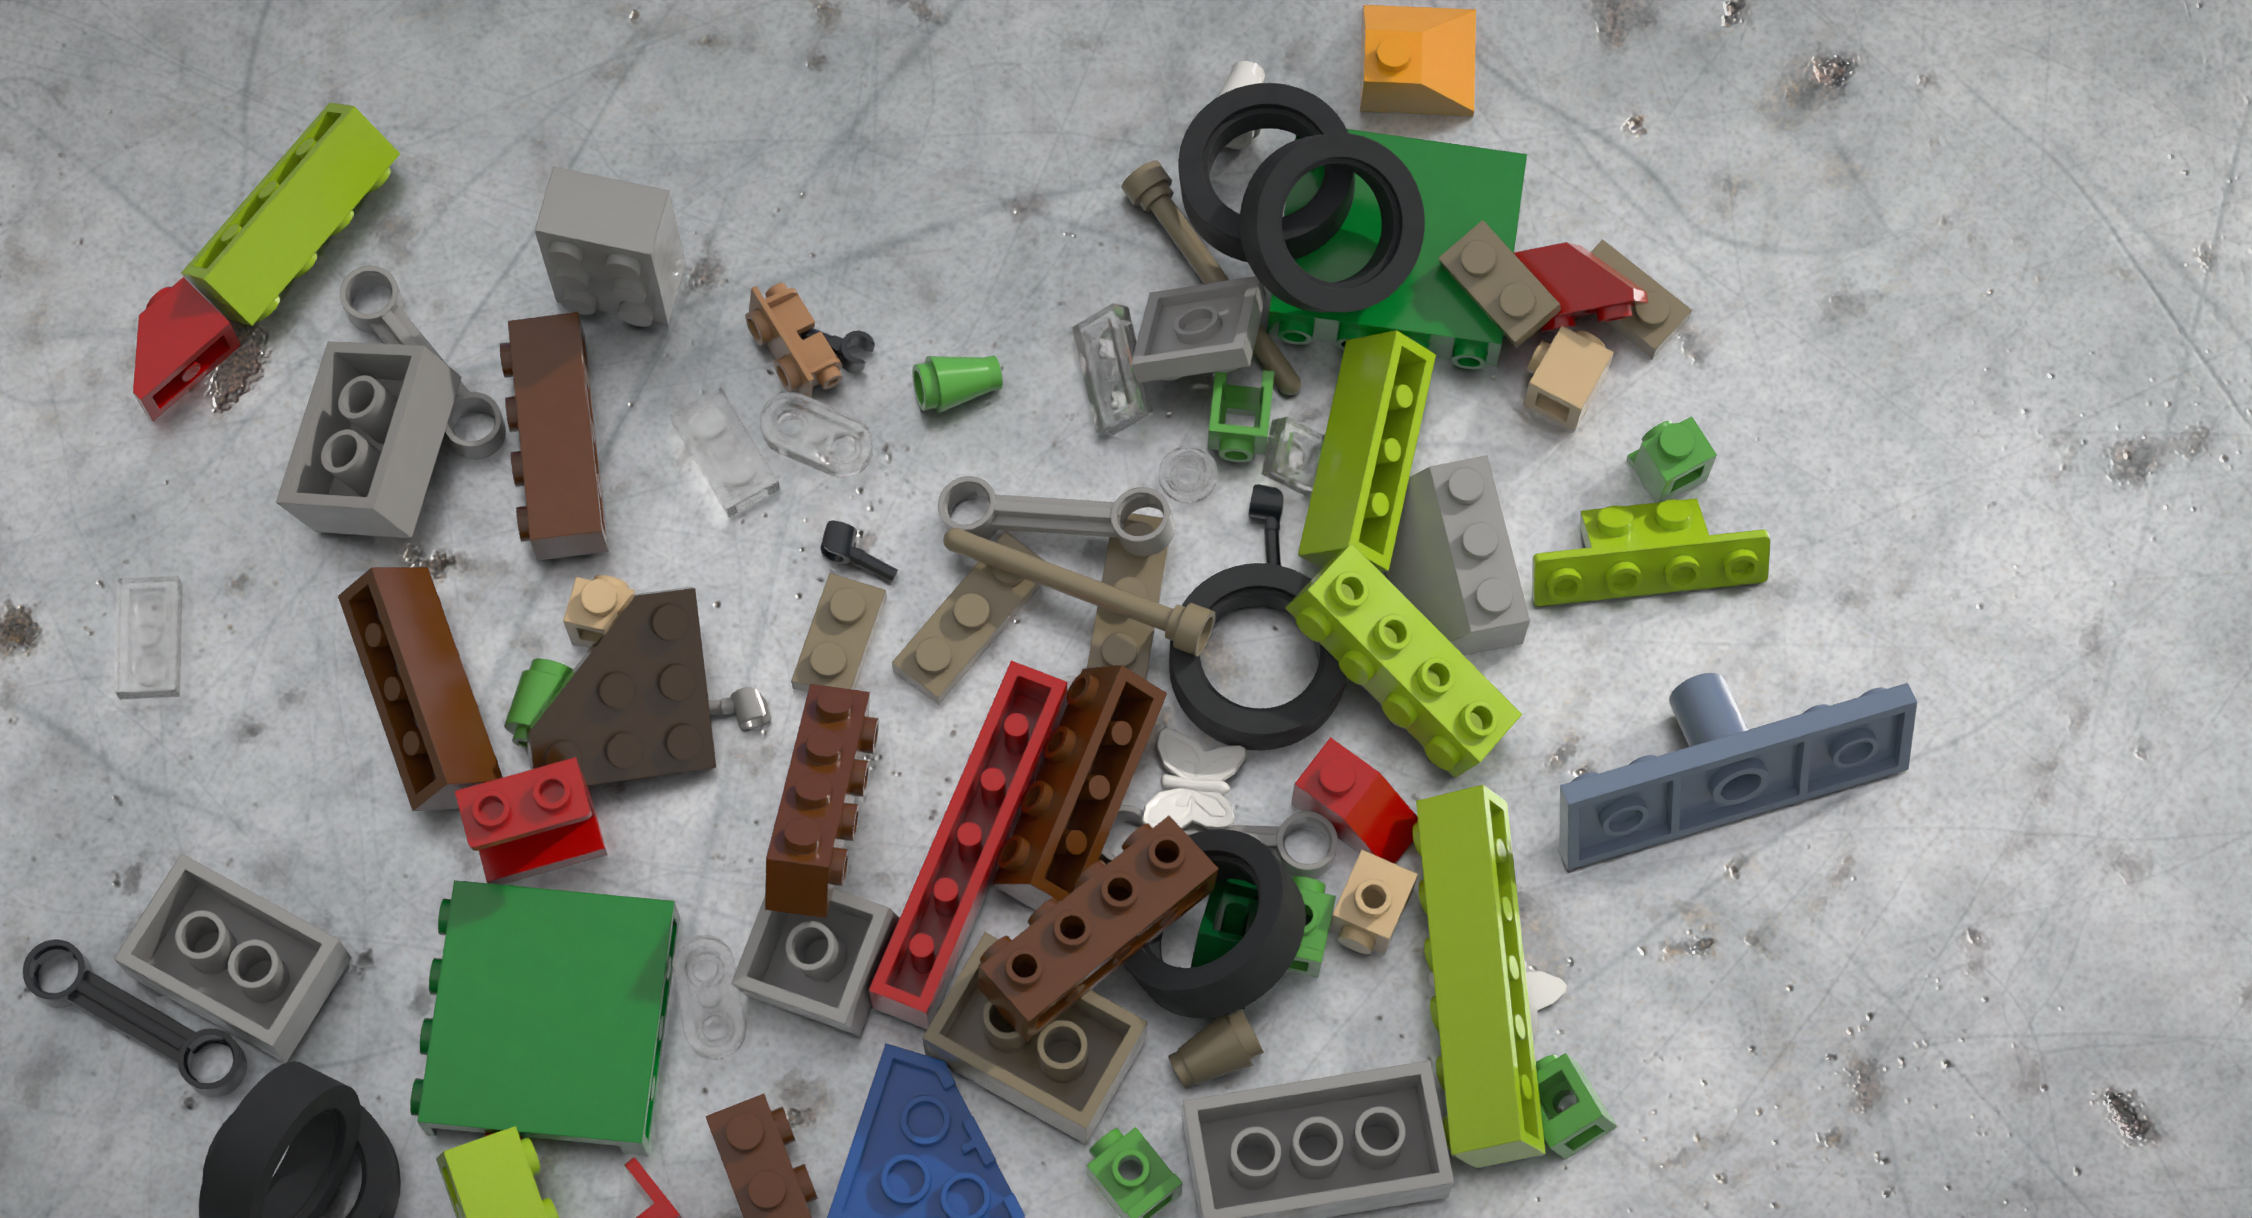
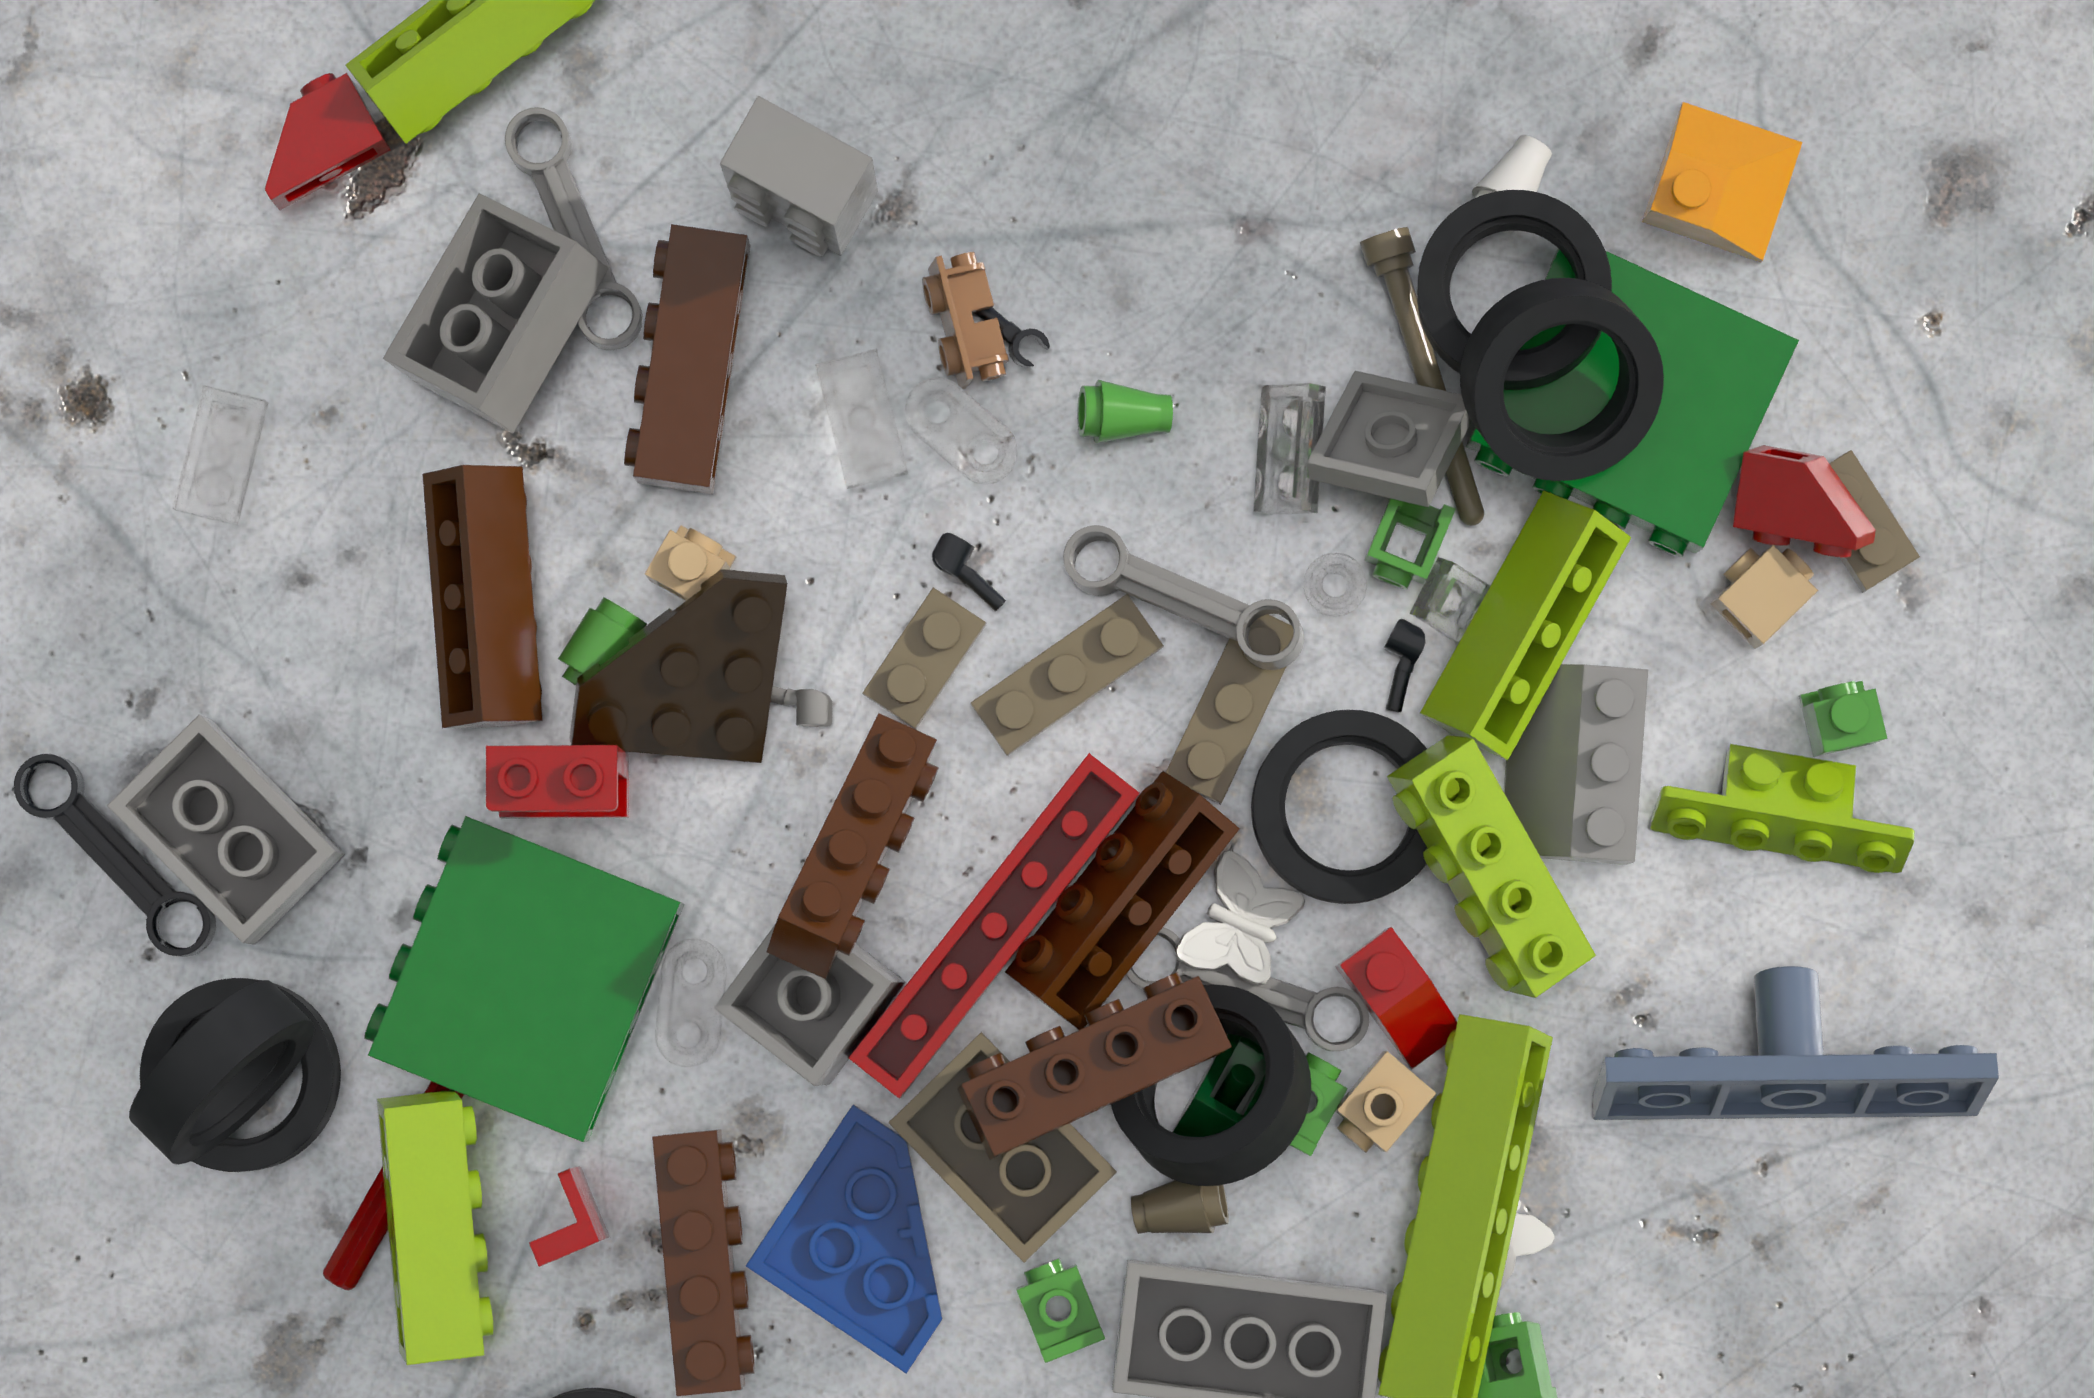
camera: 15 degrees right, 15 degrees up
dark tan piece [943,528,1215,656] -> none
dark tan plate [1438,220,1561,348] -> none

